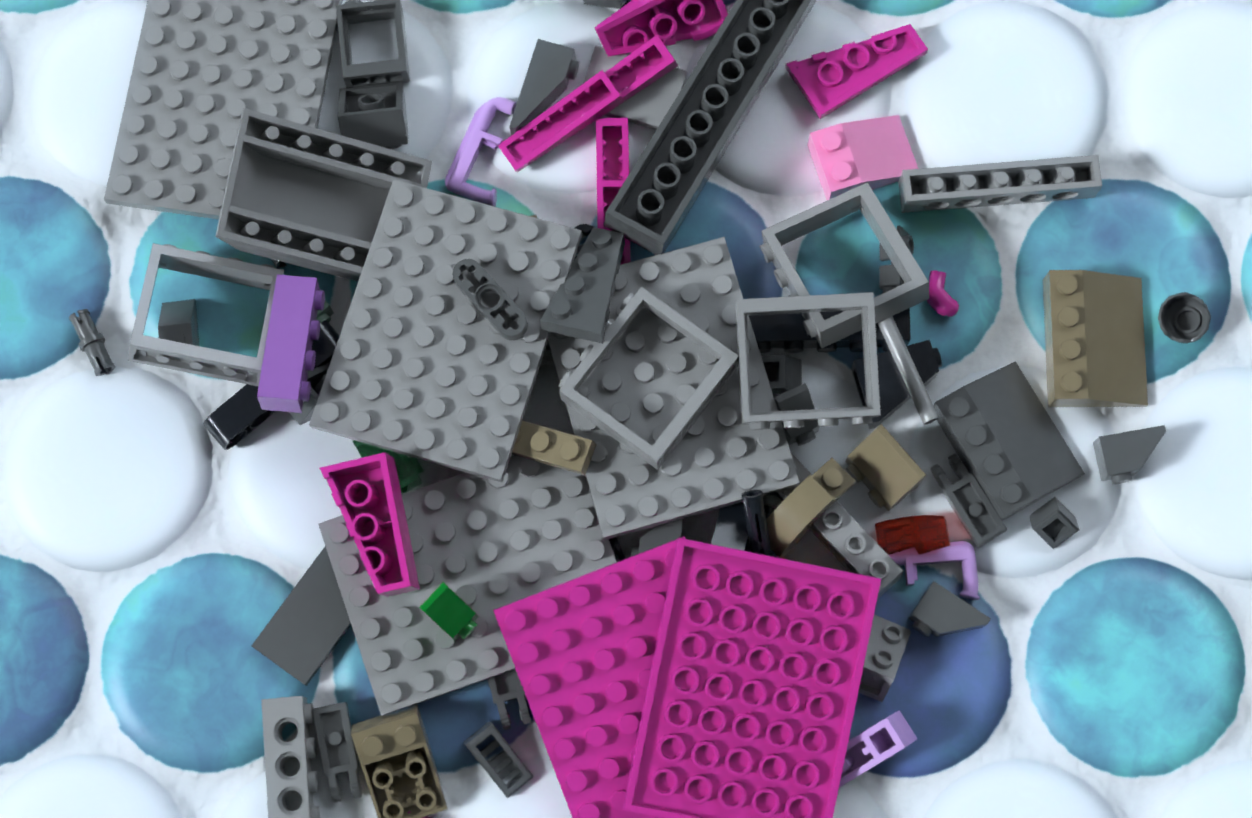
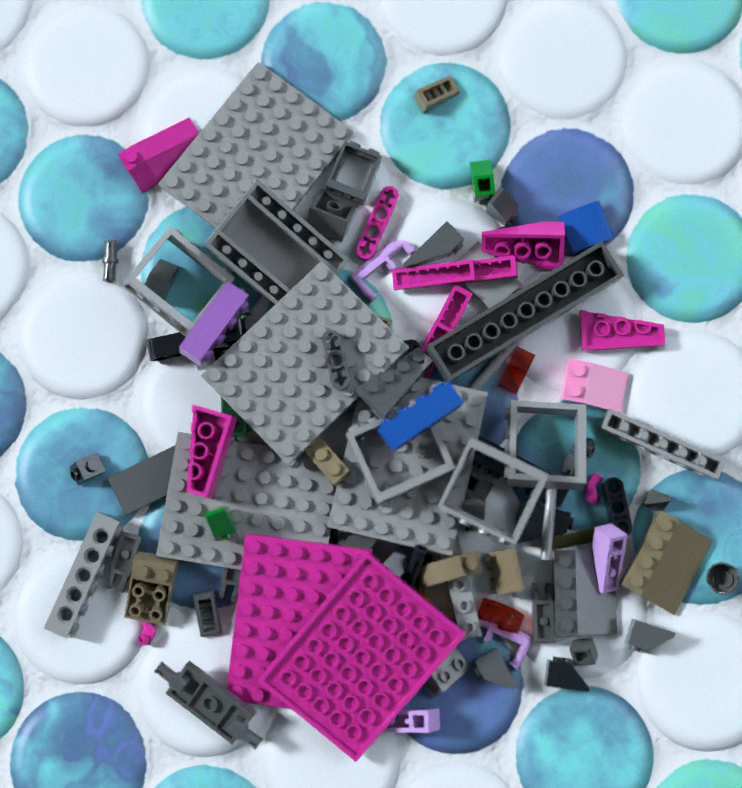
camera: 30 degrees right, 5 degrees up
none -> bracket [70,453,106,485]
none -> dark pink wedge [117,118,199,194]
none -> dark pink beam [356,186,399,261]
none -> blue brick [378,381,464,453]
none -> light grey piece [468,338,524,390]
none -> clear red slope [498,346,535,395]
none -> olive piece [541,527,595,550]
none -> black slope [544,656,589,692]
none -> lavender slope [592,523,627,594]
none -> black beam [602,477,633,536]
none -> dark grey slope [642,490,671,511]

